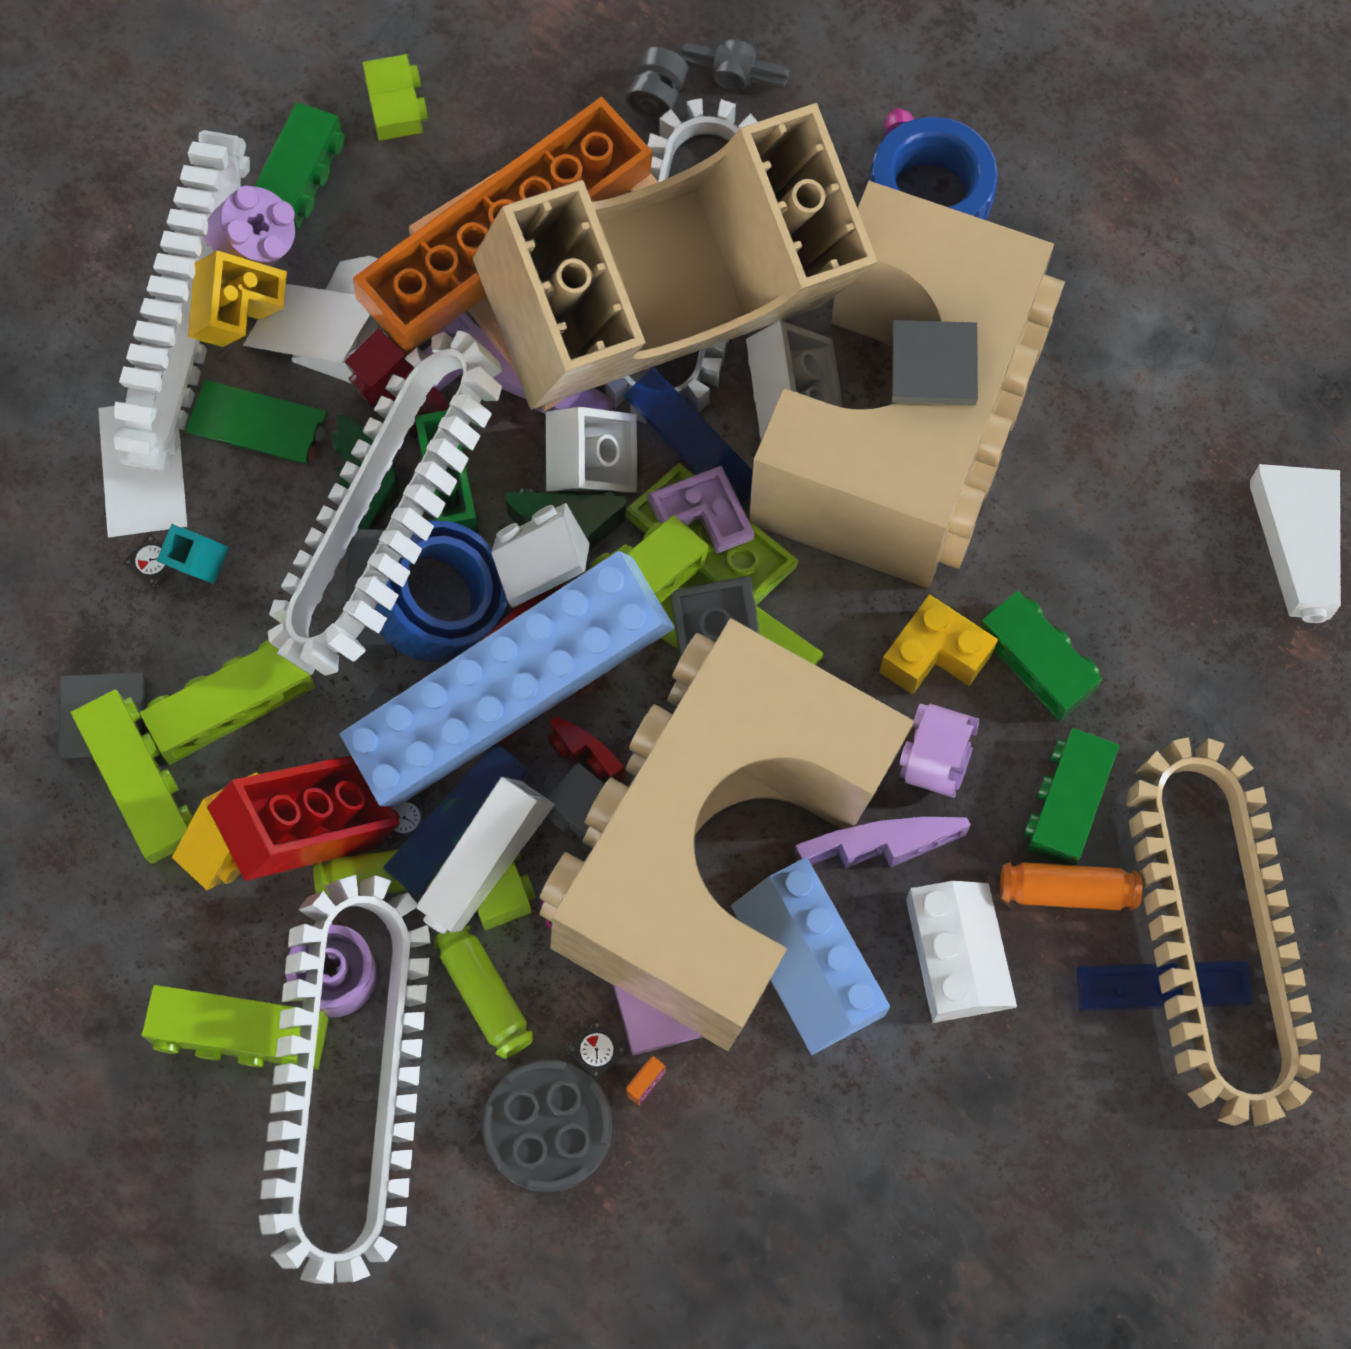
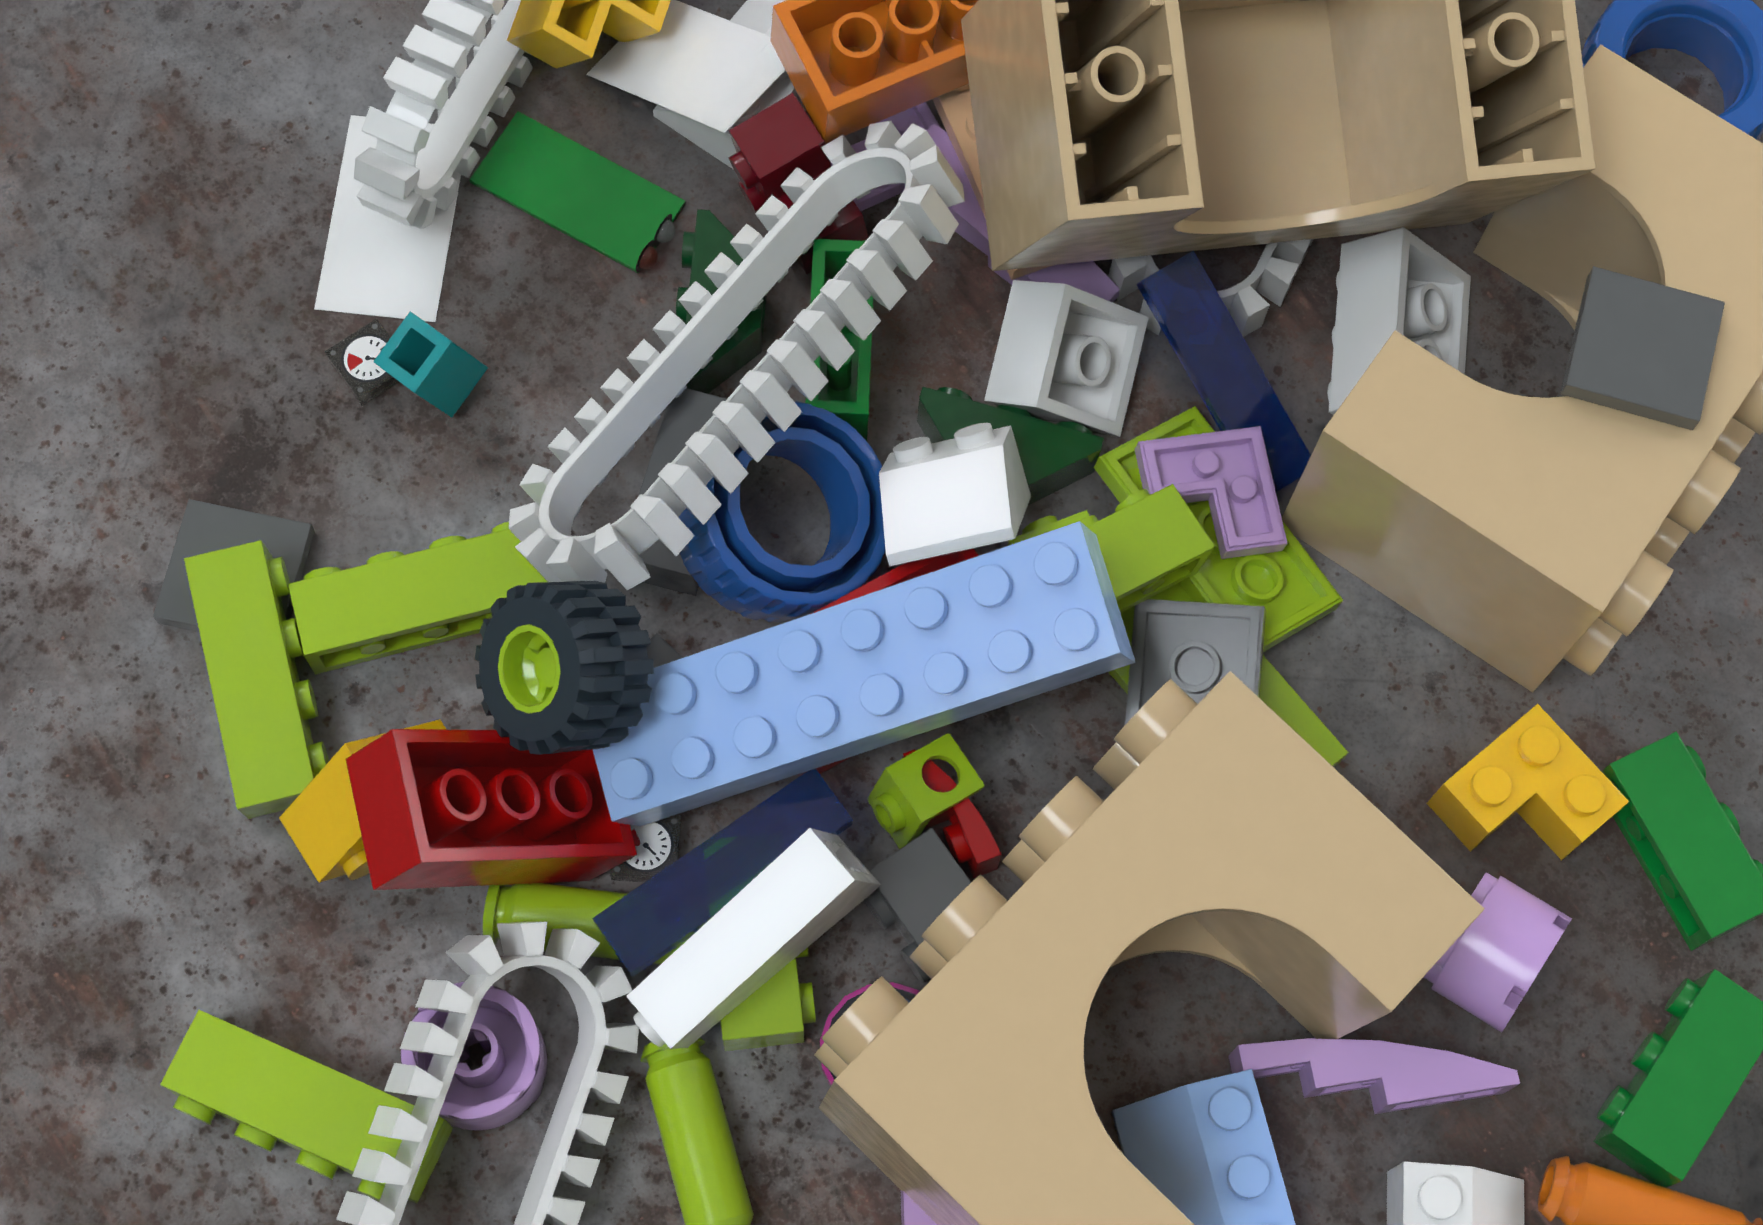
camera: 10 degrees right, 0 degrees up
none -> black wheel [475,581,654,755]
none -> lime bracket [867,733,984,849]

